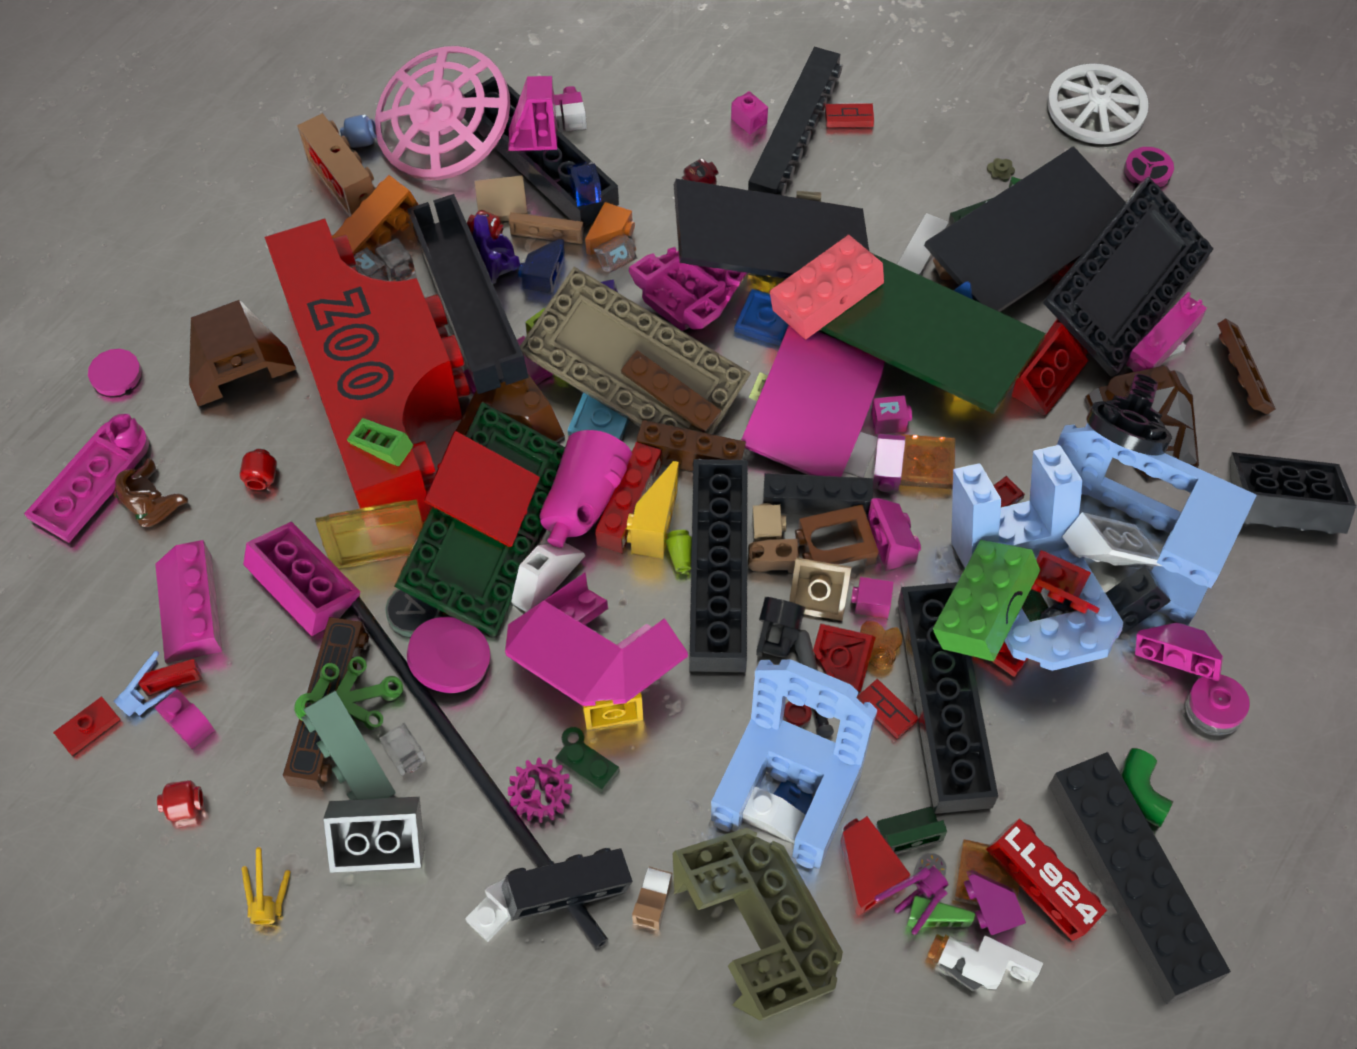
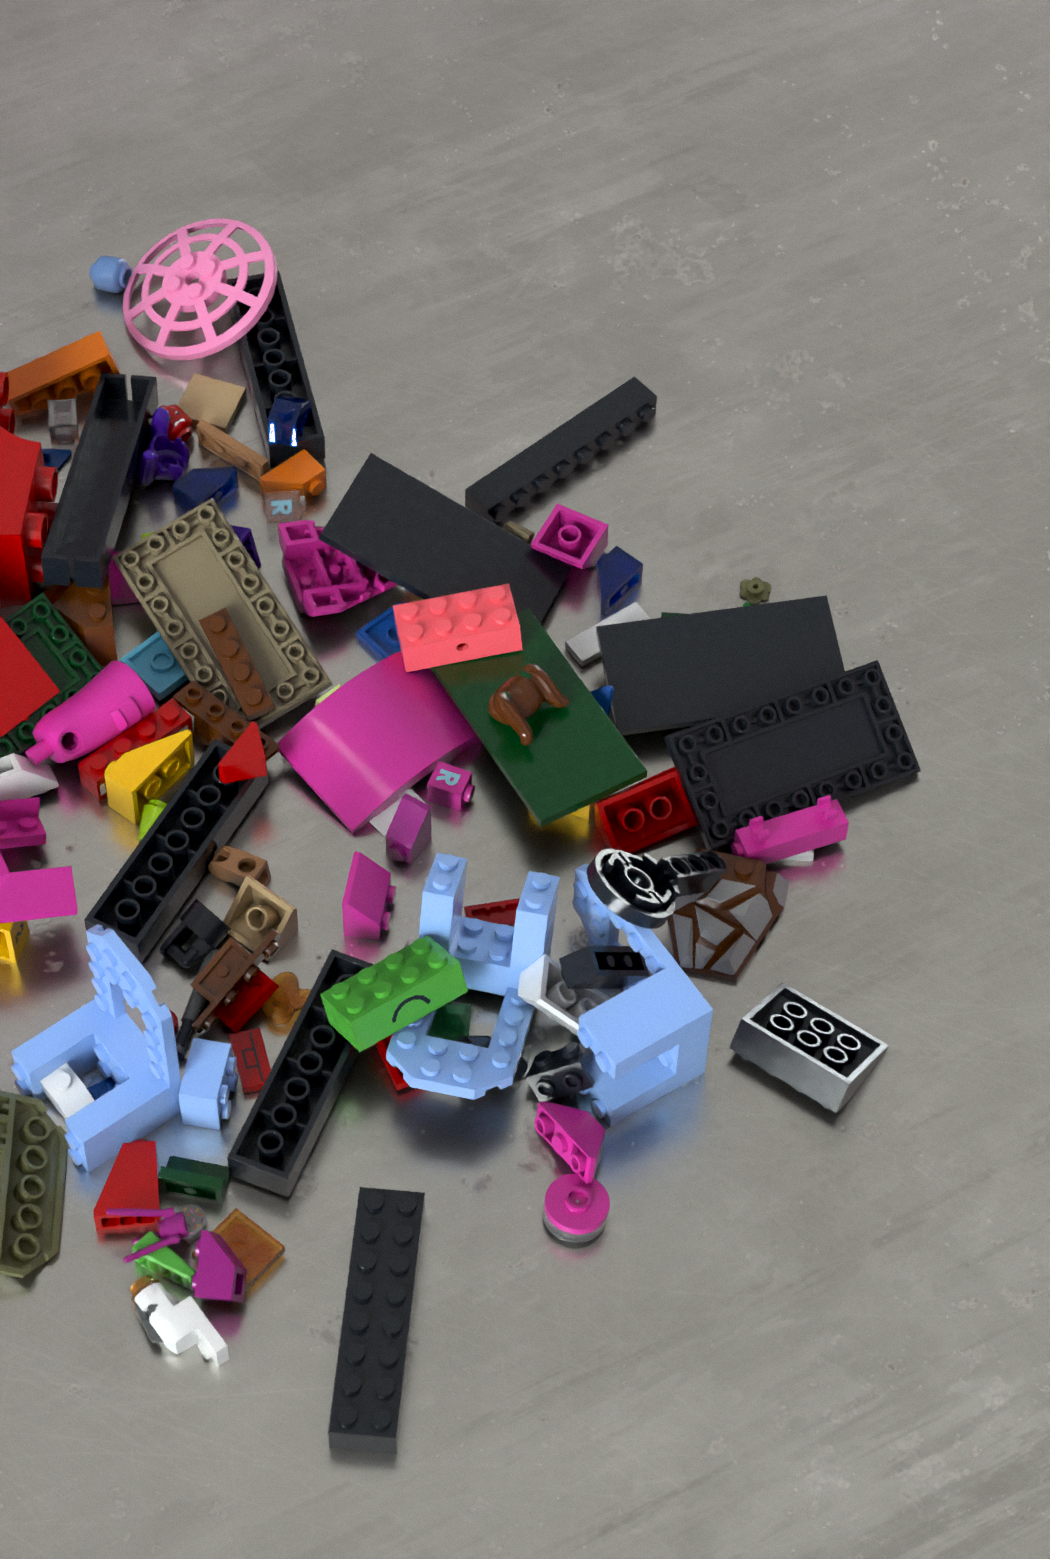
camera: 25 degrees right, 5 degrees down
medium nougat brick [297,113,376,216] -> none
clear brick [350,247,389,281] -> none
dark pink wedge [508,76,557,151] -> none
white hips [554,86,587,132] -> none
dark red head [681,158,719,185] -> none
dark pink brick [731,91,768,135] -> none
tan brick [752,503,786,542] -> none
black brick [763,473,873,517] -> none
dark orange panel [795,505,879,566] -> none
red tile [825,103,874,127] -> none
dark pink brick [851,577,894,619] -> none
clear orange plate [900,434,955,489] -> none
red brick [986,818,1107,941] -> none
red bracket [1031,550,1100,614] -> none
white wheel [1048,64,1148,144] -> none
green cylinder [1121,748,1173,827] -> none
dark pink tile [1124,147,1174,187] -> none
reddish brown plate [1217,318,1276,414] -> none
none -> light blue brick [178,1038,238,1130]
none -> reddish brown bracket [190,929,280,1034]
none -> red slope [218,721,267,783]
none -> reddish brown hair [488,663,570,746]
none -> dark pink slope [531,503,609,569]
none -> black brick [559,946,650,989]
none -> clear blue slope [597,545,643,616]

